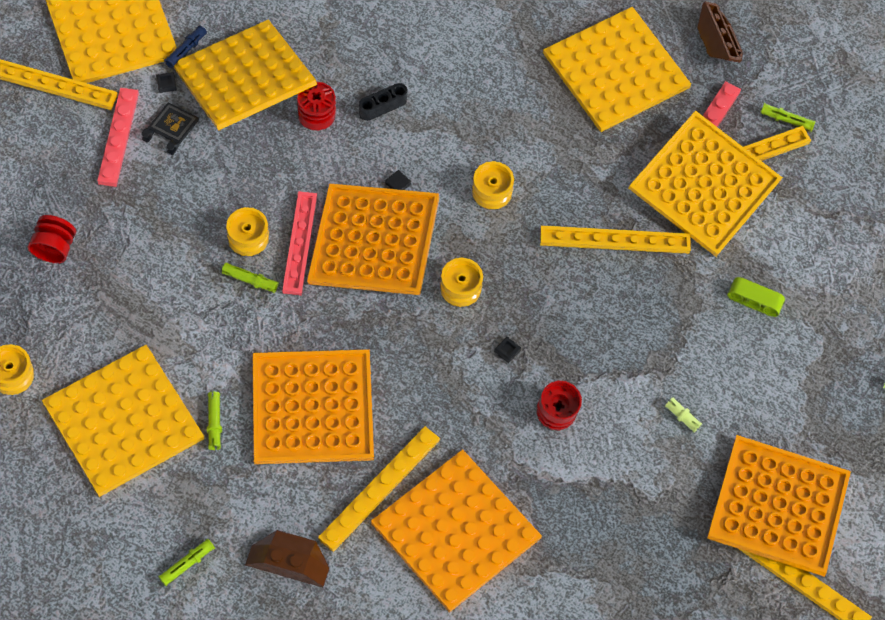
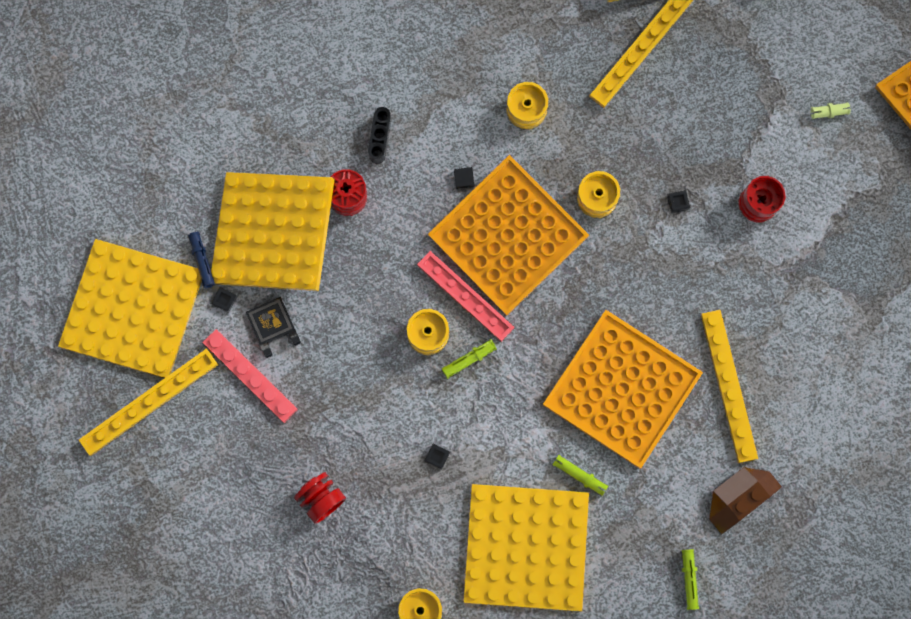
camera: 50 degrees left, 15 degrees up
light orange plate [371,449,542,613] -> none
none -> black tile [424,444,450,470]

